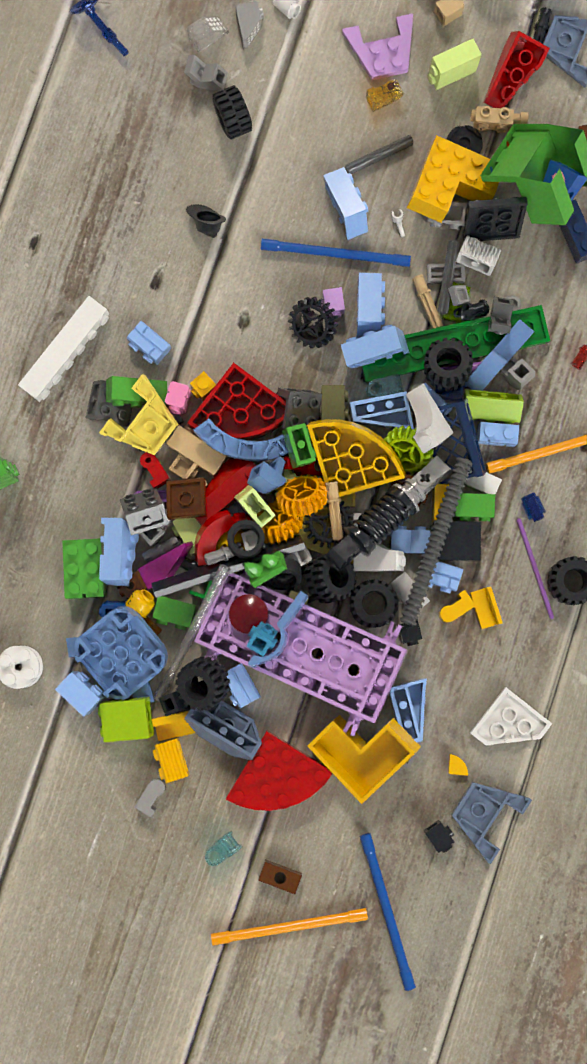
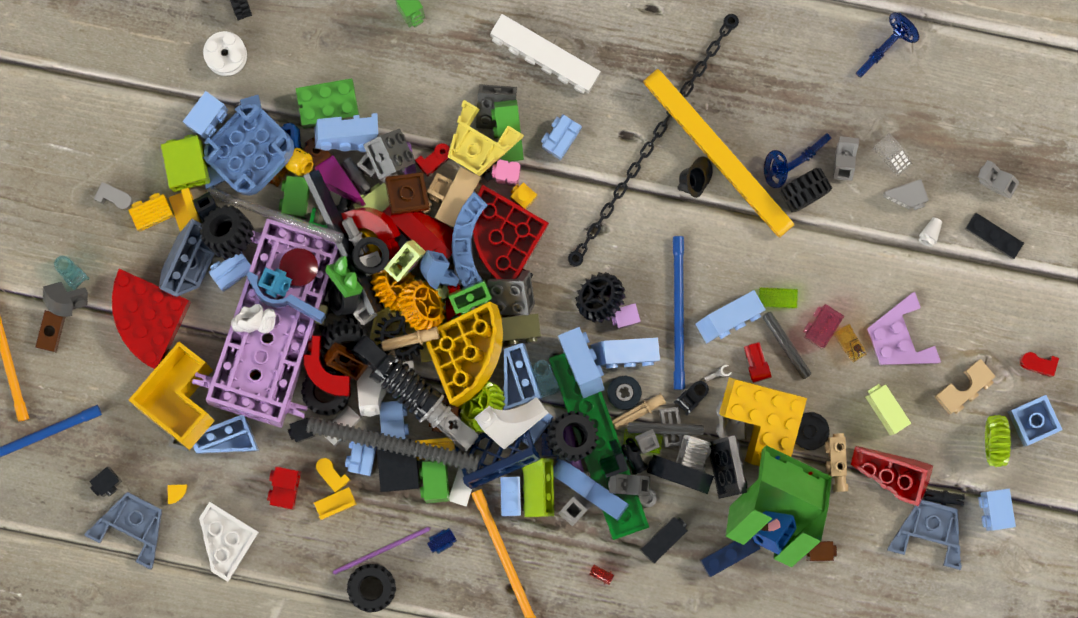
camera: 85 degrees right, 0 degrees up
none -> dark grey brick [43,282,88,317]
none -> white hair [231,304,276,333]
none -> red brick [267,466,301,510]
none -> red arch [303,336,350,397]
none -> reddish brown piece [324,342,368,381]
none -> black piece [568,14,739,267]
none -> black panel [599,439,628,478]
none -> black bush [607,375,642,410]
none -> black brick [639,517,687,563]
none -> yellow beam [643,69,794,238]
none -> black arch [647,454,714,494]
none -> black piece [674,381,709,416]
none -> red piece [744,342,772,383]
none -> clear neon green tile [759,287,798,309]
none -> clear blue dish [764,133,832,188]
none -> clear pink brick [803,304,844,350]

